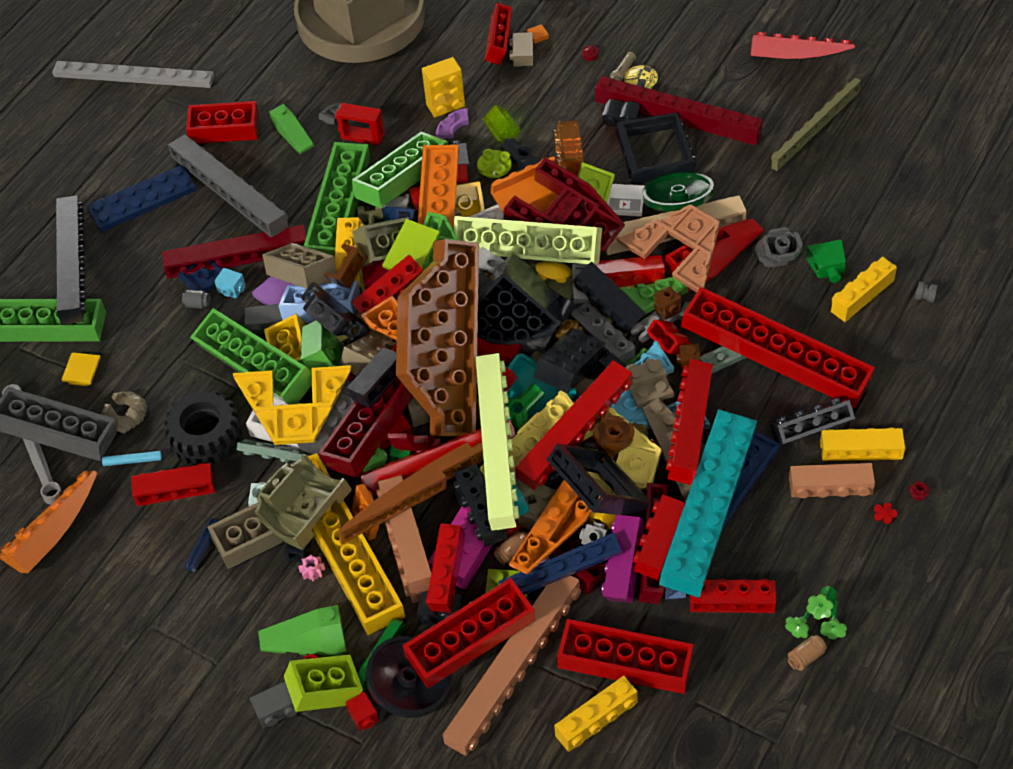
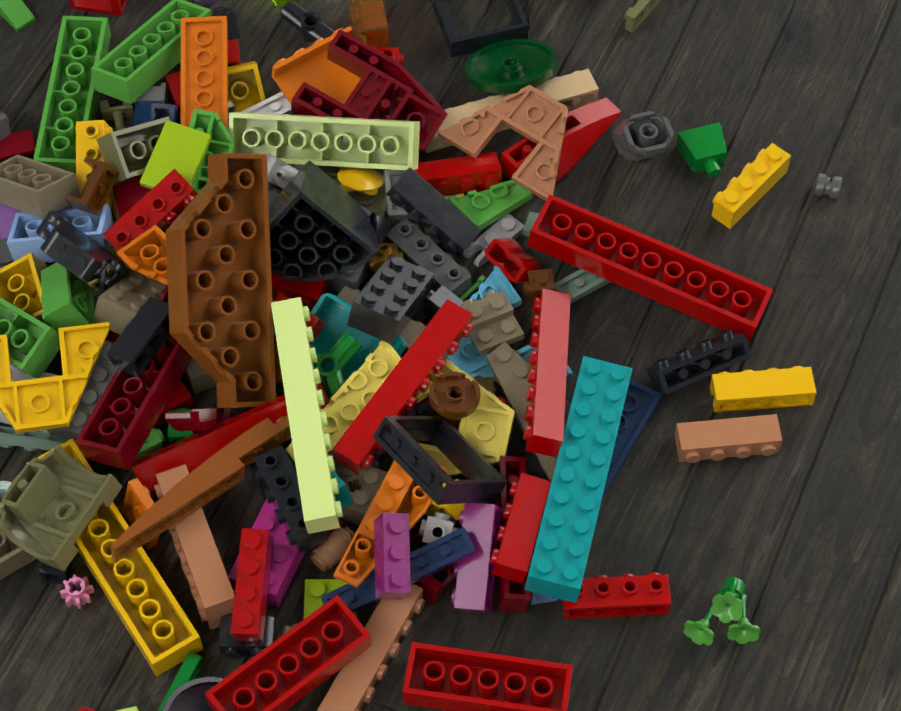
camera: 10 degrees left, 5 degrees up
bright green wedge [258,605,347,657] -> none
lime dish [477,149,512,178] -> none
lime tile [577,162,615,203] -> none
white tile [607,184,644,216] -> none
reddish brown brick [653,286,682,320] -> none
medium nougat head [788,635,826,671] -> none
red plant [874,503,897,524] -> none
dark red plate [909,481,930,501] -> none
none -> magenta brick [374,512,411,600]

